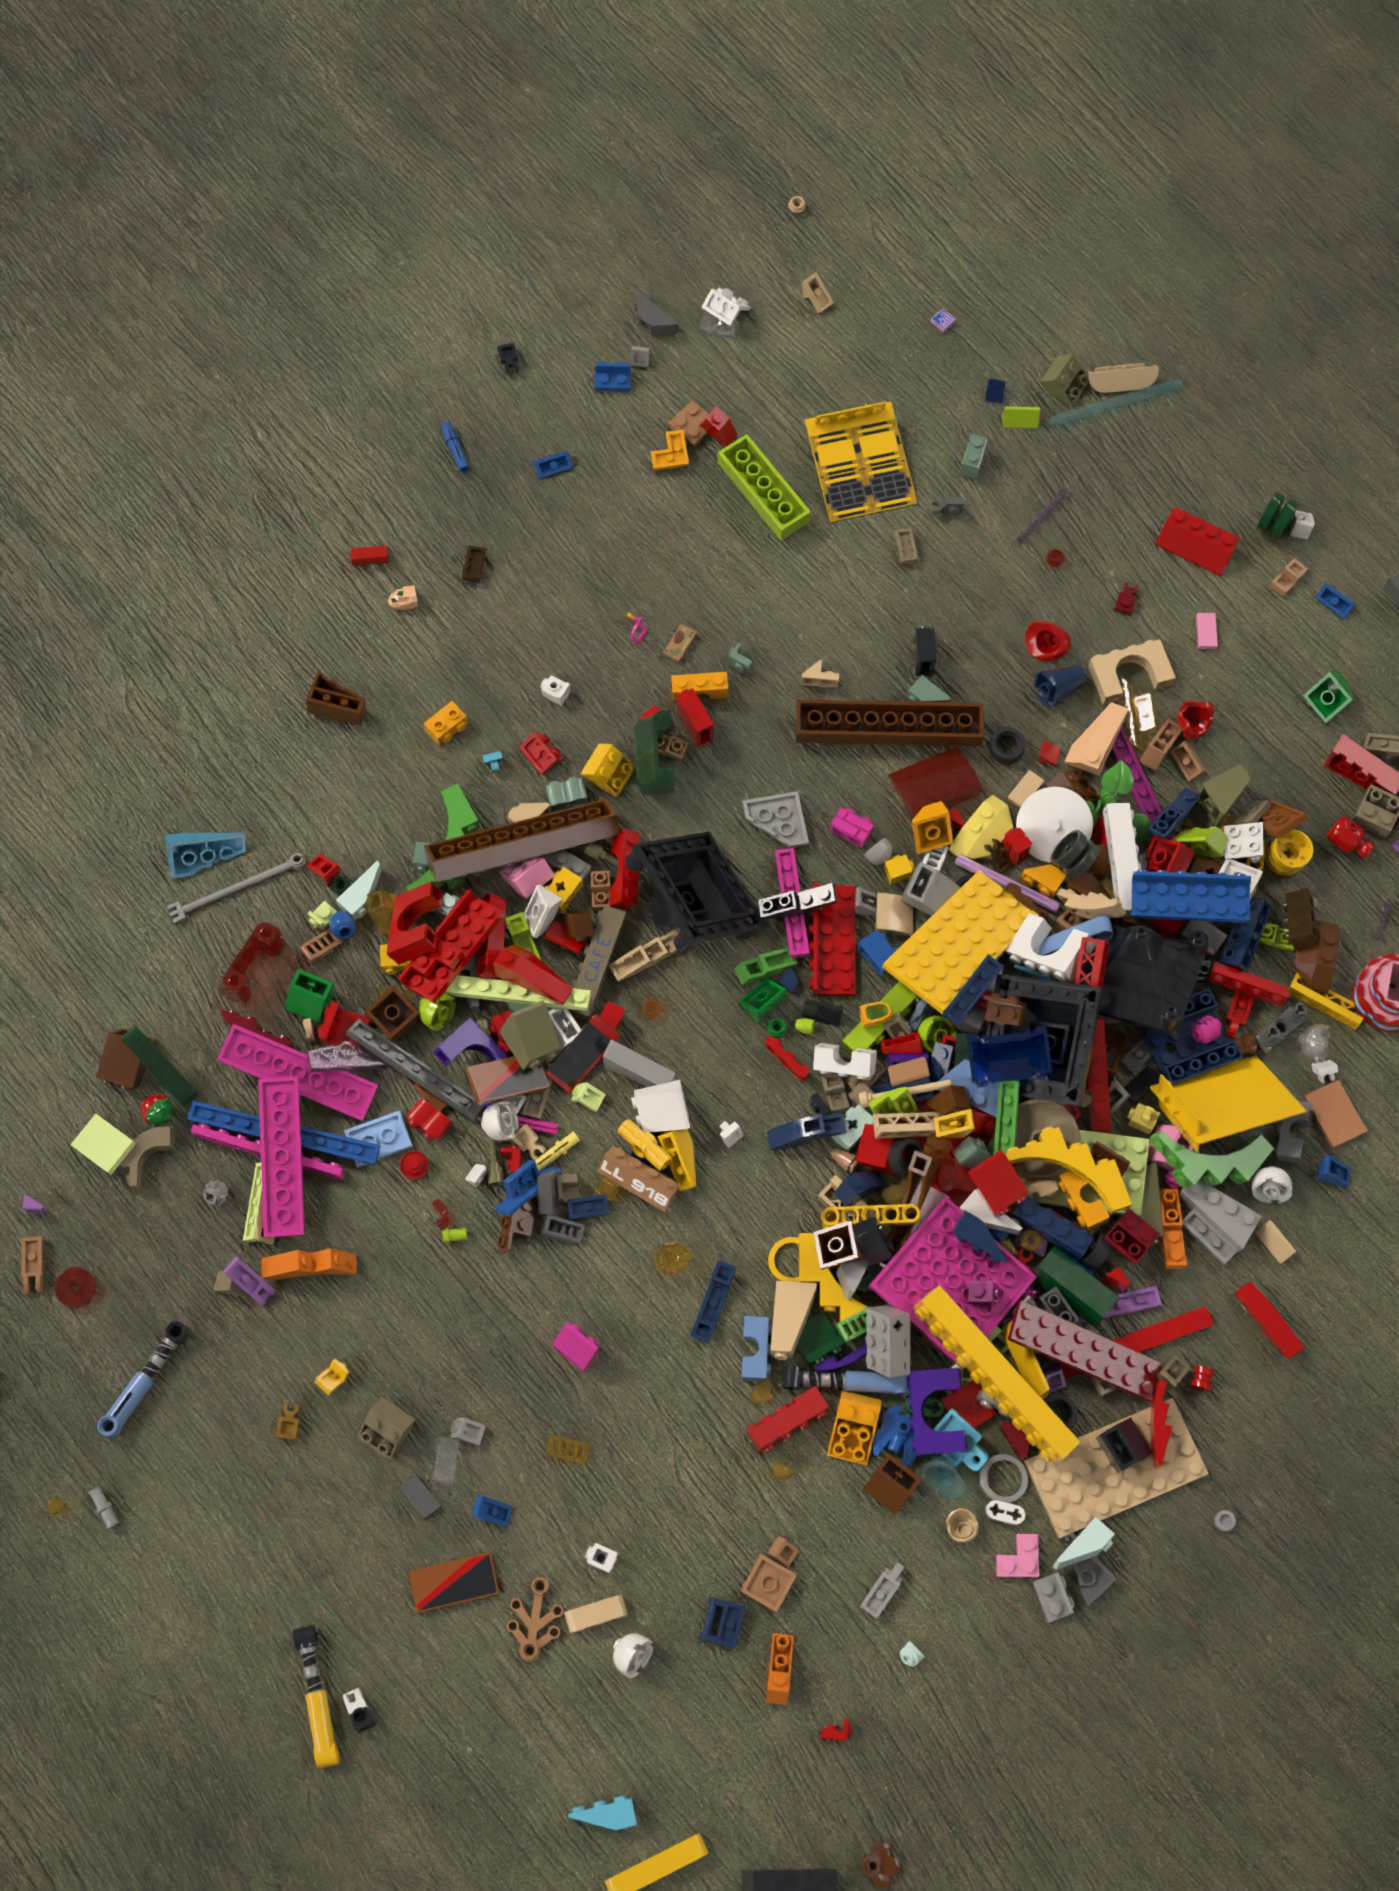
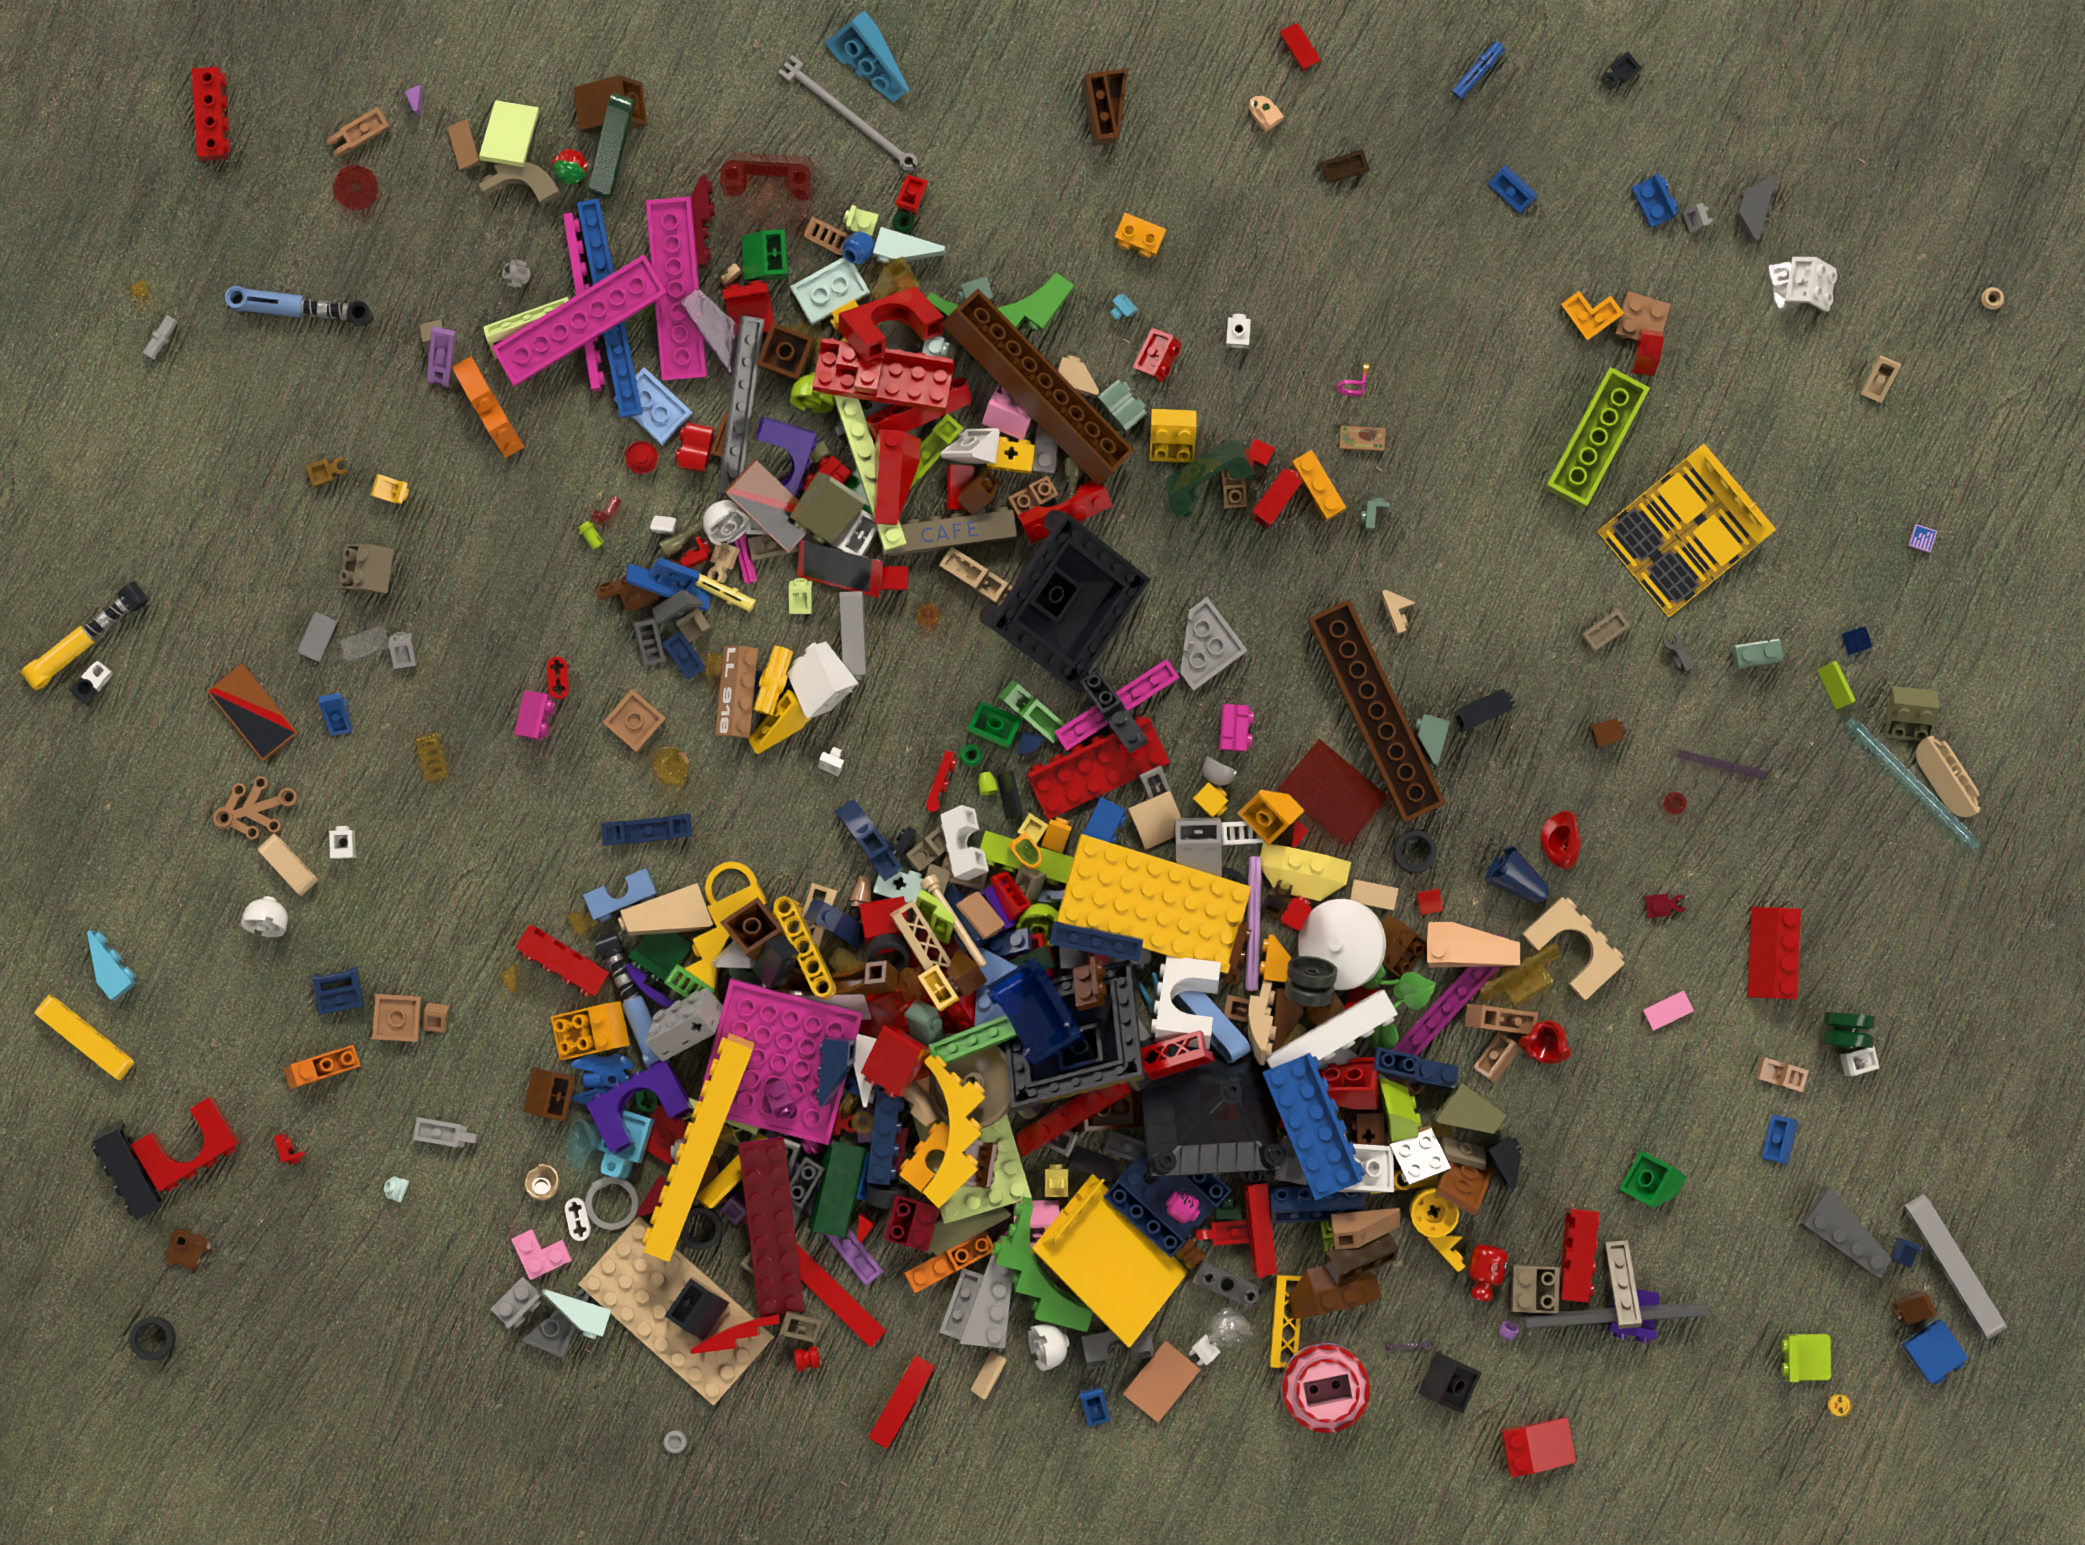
camera: 65 degrees right, 15 degrees up
none -> red arch [131,1097,241,1193]
none -> medium nougat slope [447,119,481,170]
none -> red beam [547,656,570,700]
none -> medium nougat plate [603,689,667,752]
none -> light aqua tile [790,257,870,326]
none -> light yellow plate [1017,813,1048,845]
none -> light orange slope [1041,817,1072,854]
none -> clear green tile [1215,1198,1239,1220]
none -> medium nougat slope [1331,1208,1400,1250]
none -> yellow slope [1426,1235,1465,1272]
none -> black slope [1484,1135,1522,1190]
none -> reddish brown brick [1589,717,1626,748]

